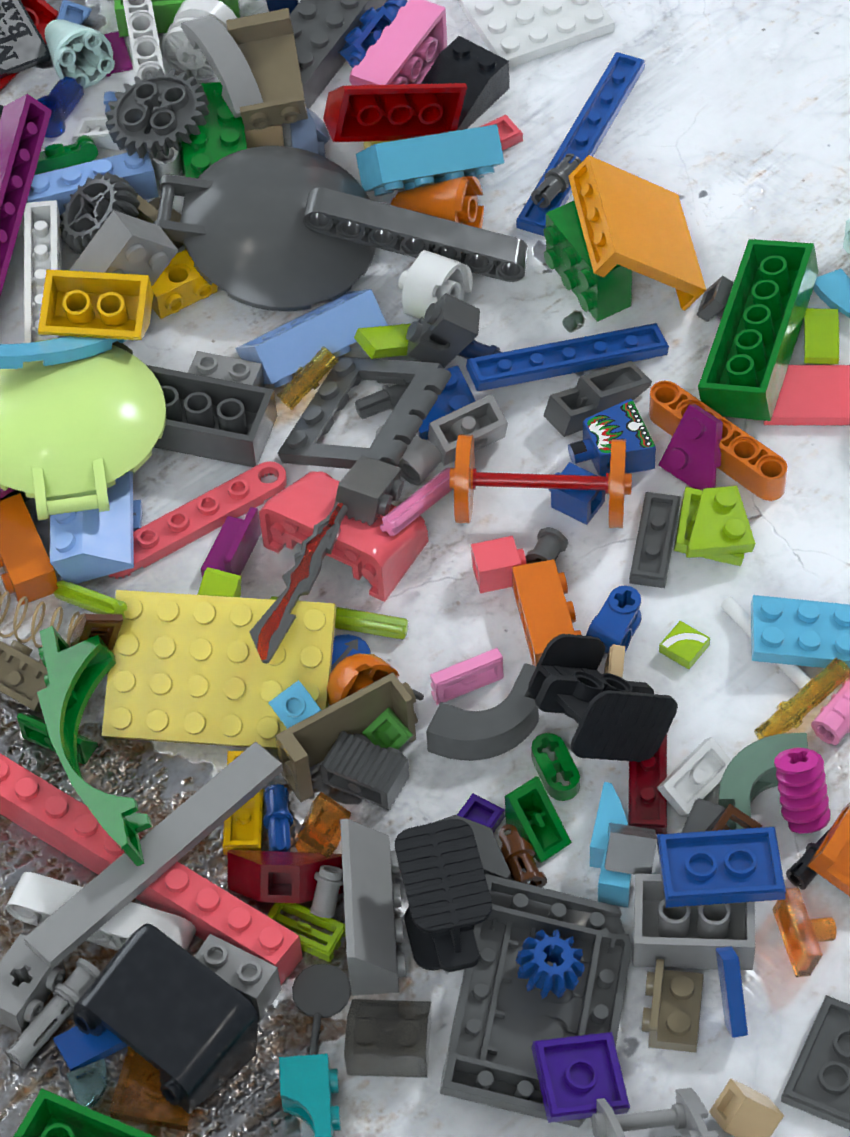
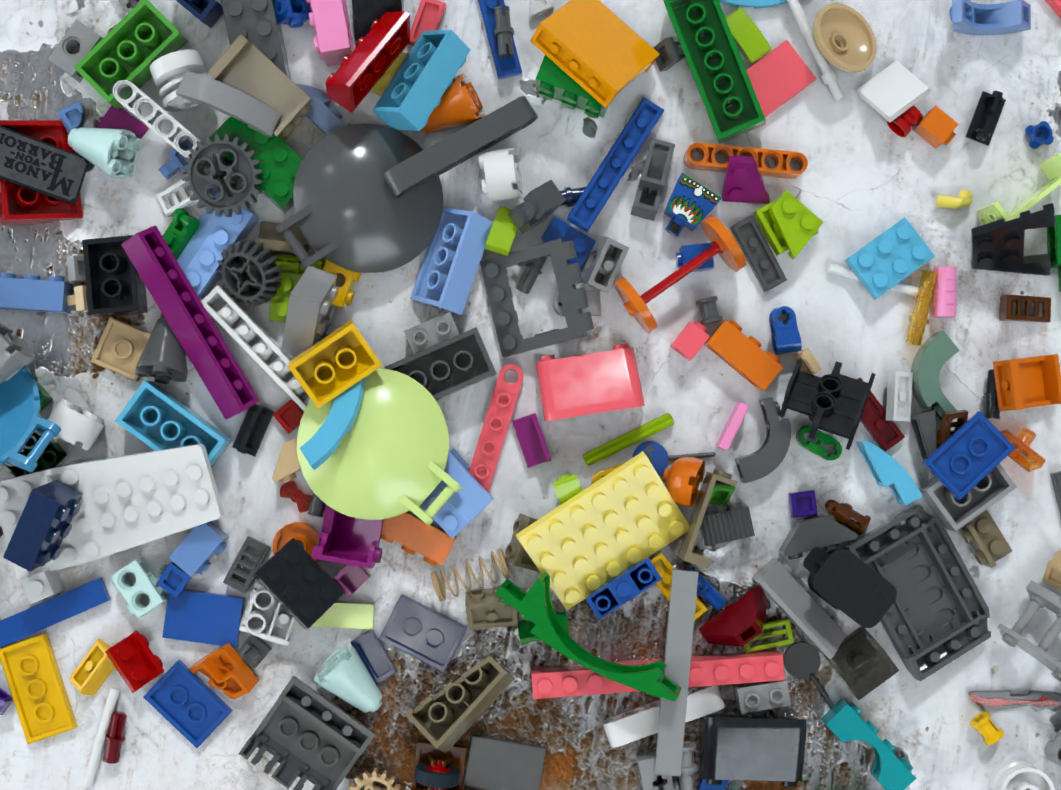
camera: 40 degrees left, 35 degrees up
clear blue piece [37,76,84,138] -> none
lime axle [54,580,128,619] -> none
reddish brown slope [70,614,123,651] -> none
dark grey sword [250,502,348,664] -> none
medium azure brick [268,680,321,729] -> none
clear yellow pin [276,346,339,410] -> none
clear orange tile [295,792,352,859] -> none
light grey pin [310,865,343,918] -> none
dark grey brick [334,455,404,526] -> none
bright pink axle [380,468,452,536] -> none
green slope [505,776,572,863] -> none
blue gear [516,929,585,999] -> none
dark purple tile [531,1032,630,1123] -> none
panel [604,823,657,875] -> none
lime tile [659,621,710,669] -> none
blue tile [715,946,748,1038] -> none
dark pink piece [774,748,831,834] -> none
none -> blue slope [585,558,662,620]

